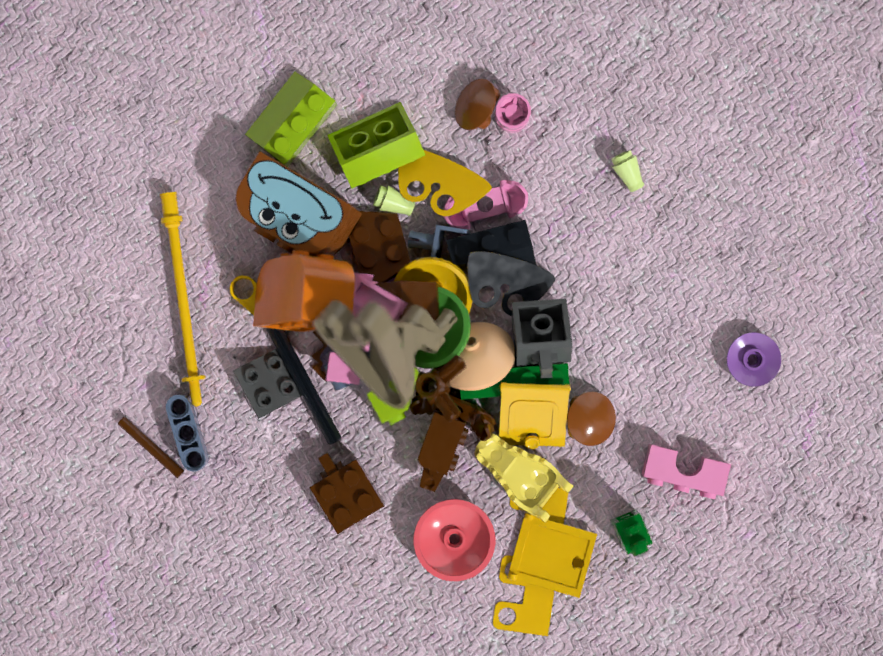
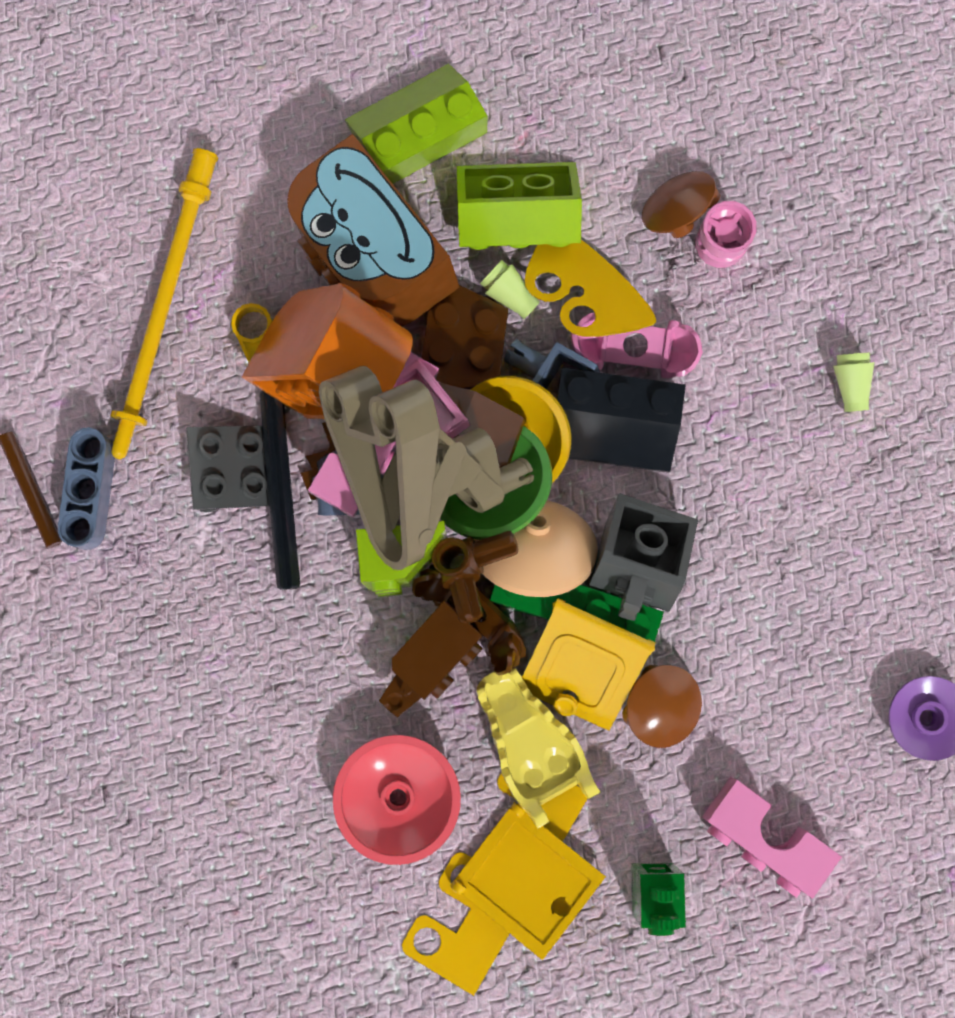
camera: 15 degrees right, 5 degrees down
reddish brown hinge [309,452,385,534] -> none
black piece [468,251,556,316] -> none

